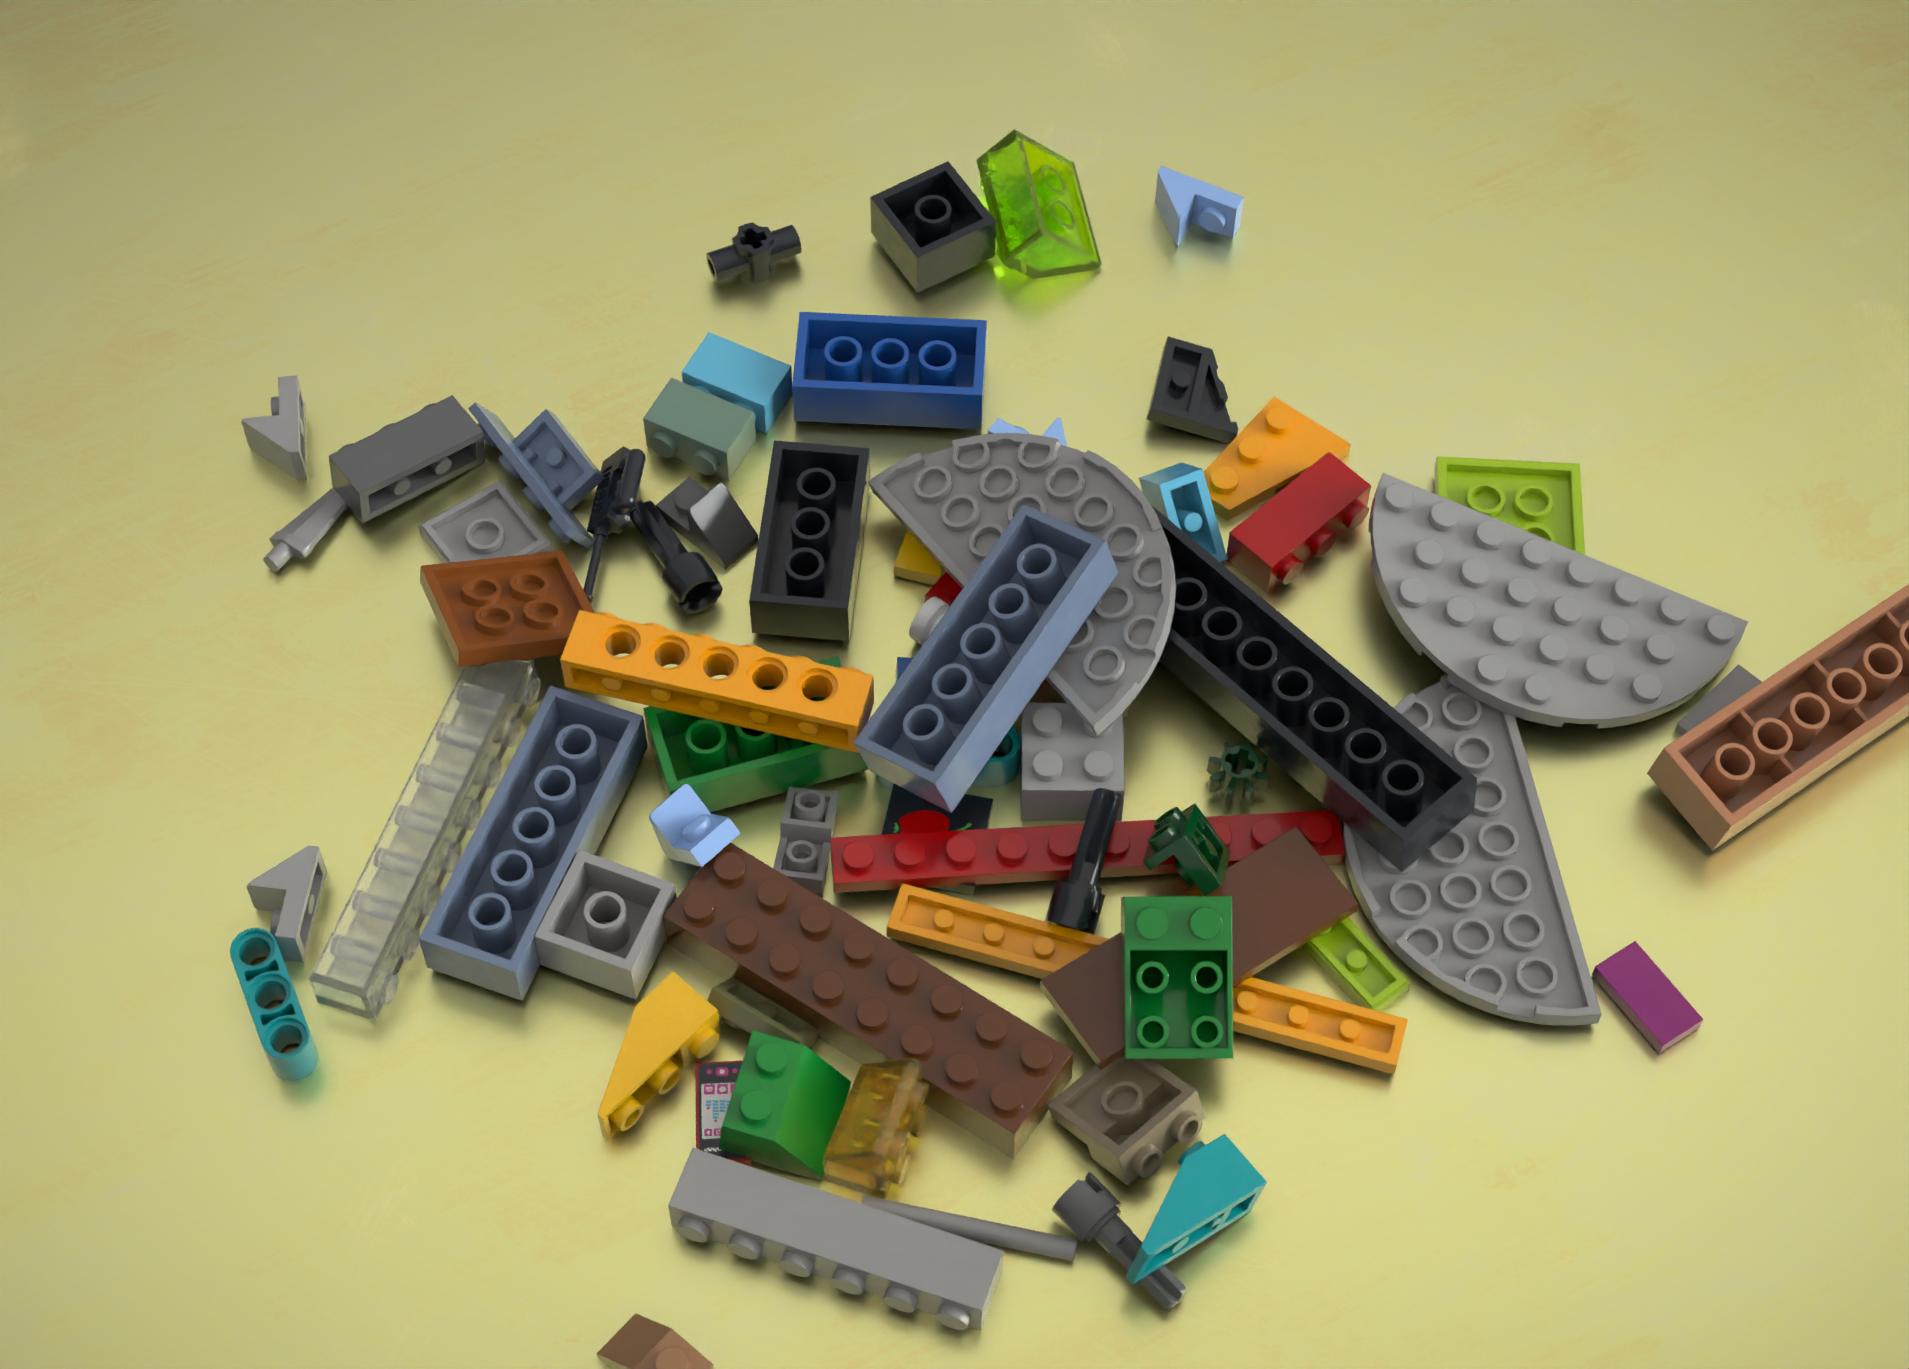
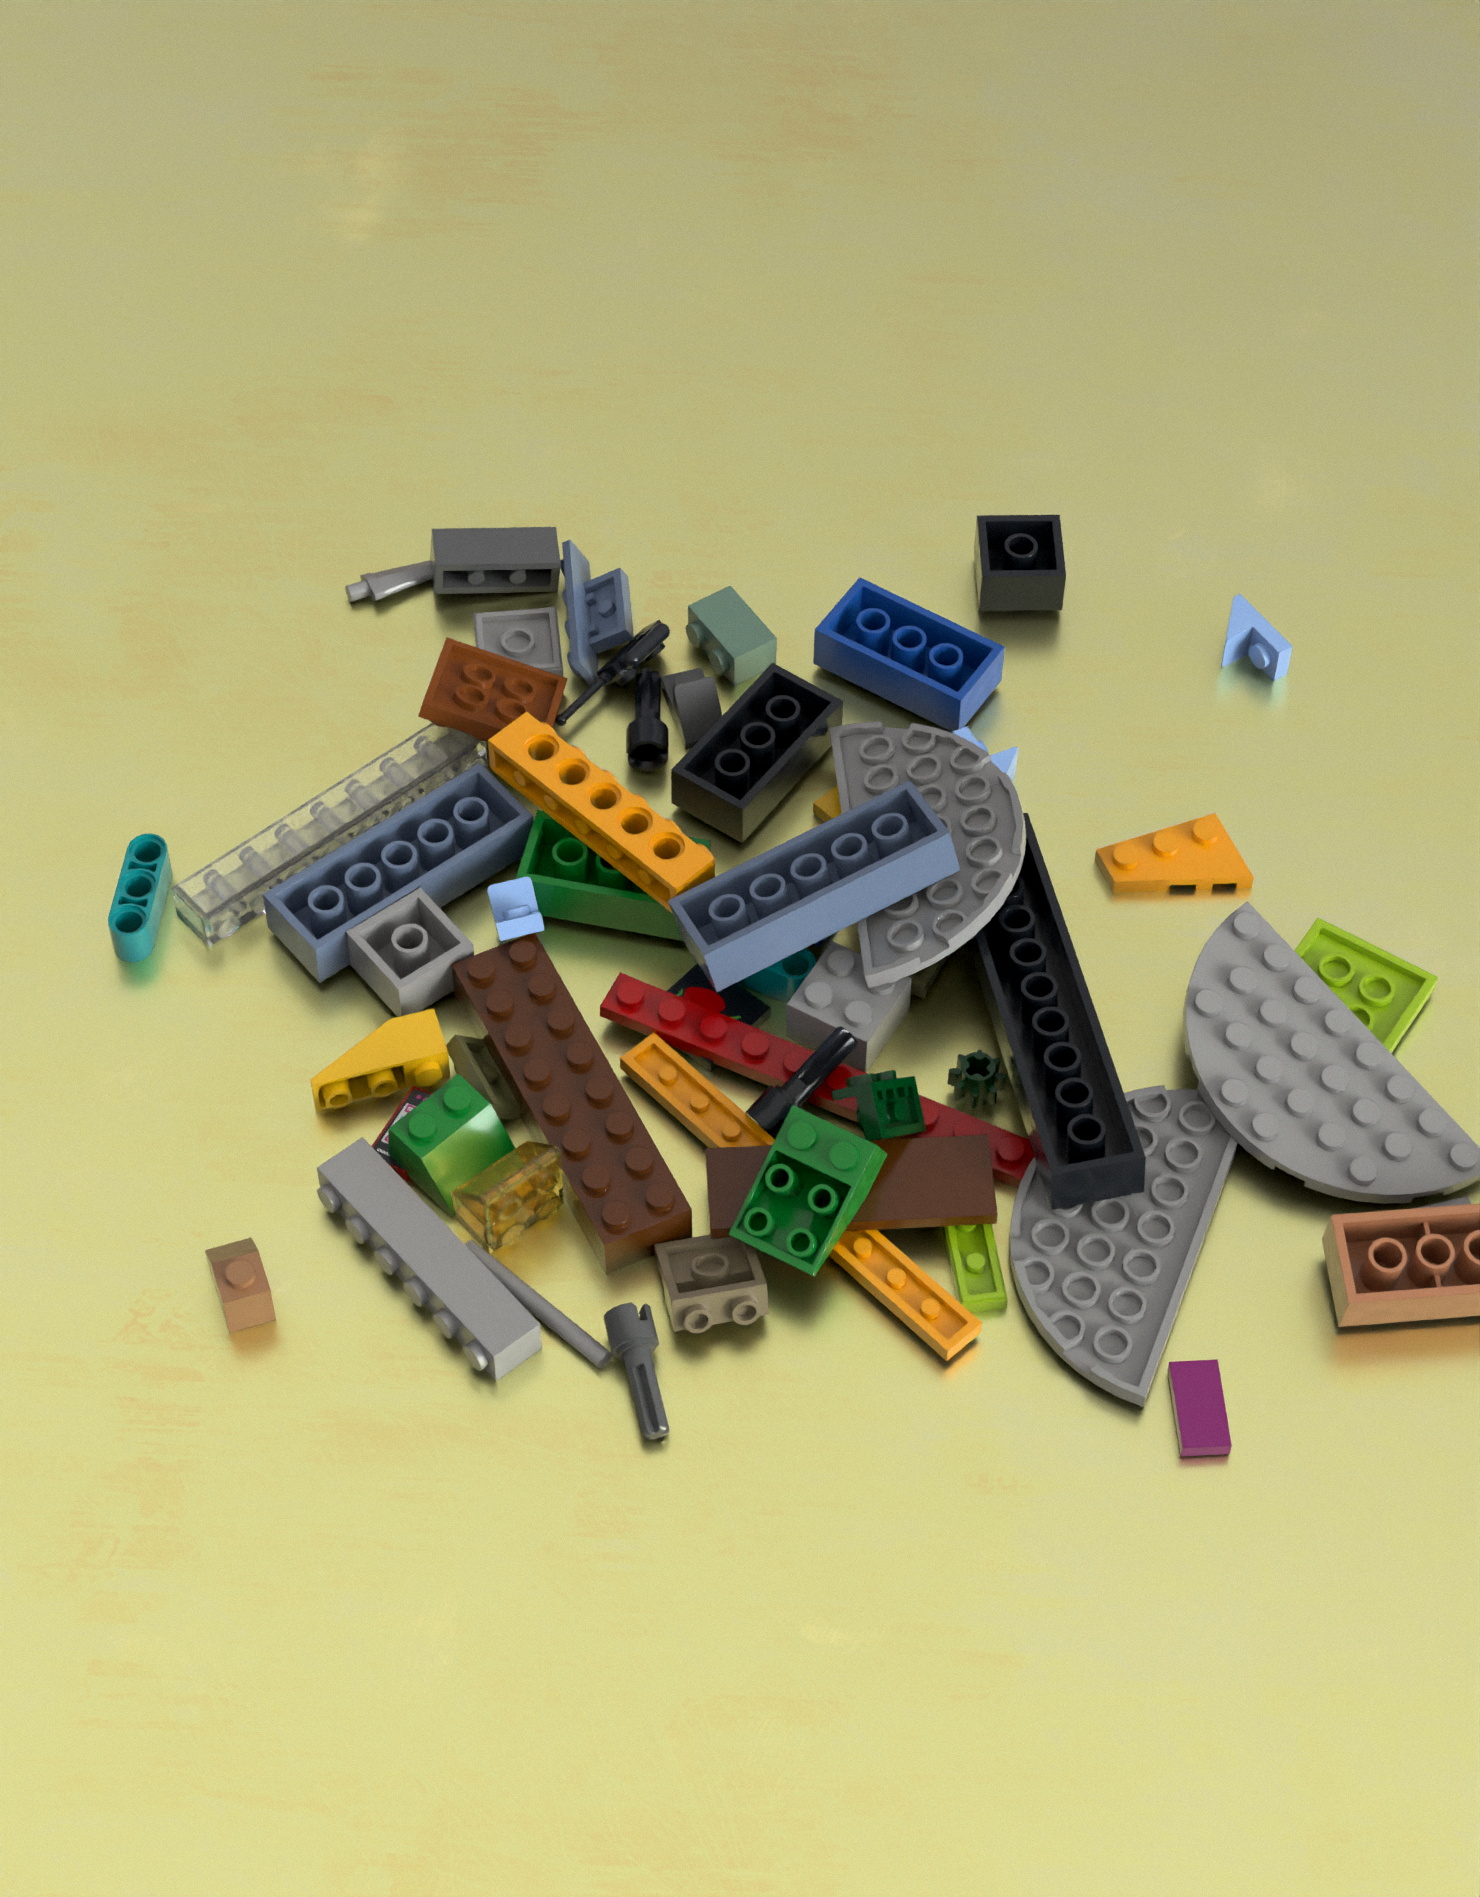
camera: 30 degrees right, 5 degrees down
light grey slope [241,375,307,480] -> none
light grey slope [247,846,327,962] -> none
medium azure brick [682,332,793,434] -> none
black axle [706,222,802,284] -> none
light grey slope [773,786,839,894] -> none
clear neon green slope [976,129,1102,279] -> none
teal slope [1126,1134,1267,1285] -> none
medium azure slope [1139,462,1228,562] -> none
black wing [1146,336,1238,444] -> none
red brick [1226,452,1371,594] -> none

